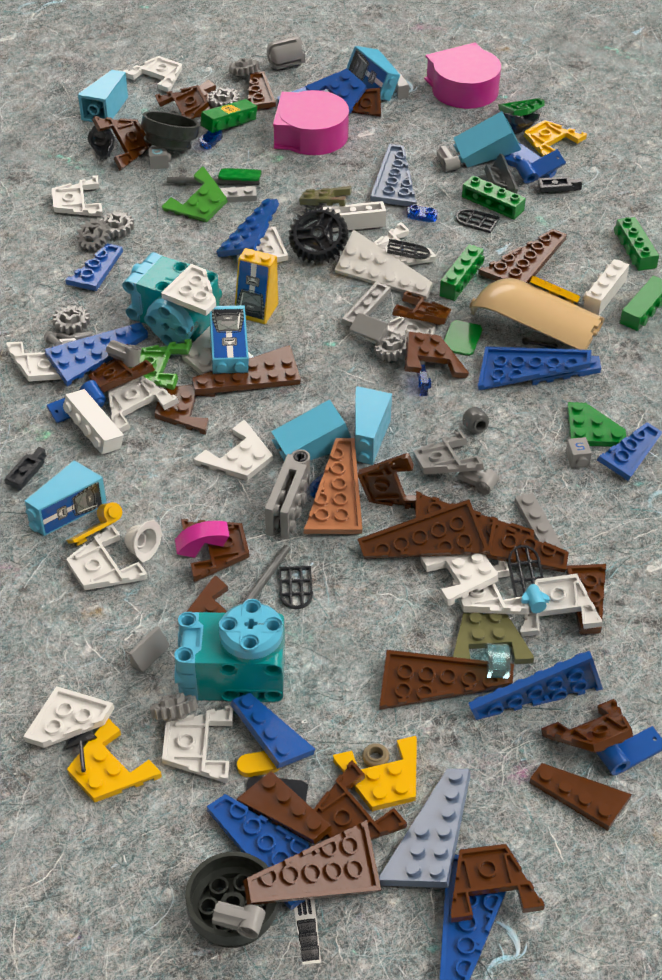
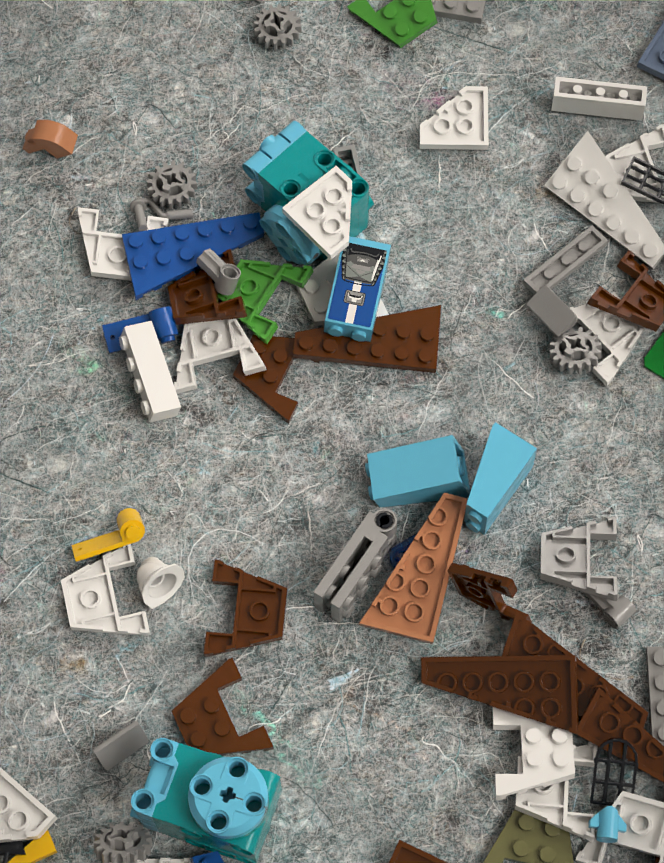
camera: 20 degrees right, 20 degrees up
black hinge [4,447,47,490] -> none
medium azure slope [25,460,107,536] -> none
blue wing [65,243,123,291] -> none
light grey gear [76,217,112,252] -> none
dark pink brick [175,521,229,558] -> none
white wing [194,420,273,481] -> none
blue wing [216,198,279,257] -> none
slope [235,248,278,324] -> none
dark grey bar [242,545,291,604] -> none
black window [279,566,313,610] -> none
black gear [289,206,349,265] -> none
olive wing [299,186,352,206] -> none
reddish brown wing [404,332,469,379] -> none
clear blue plate [417,365,431,396] -> none
dark grey head [462,407,489,434] -> none

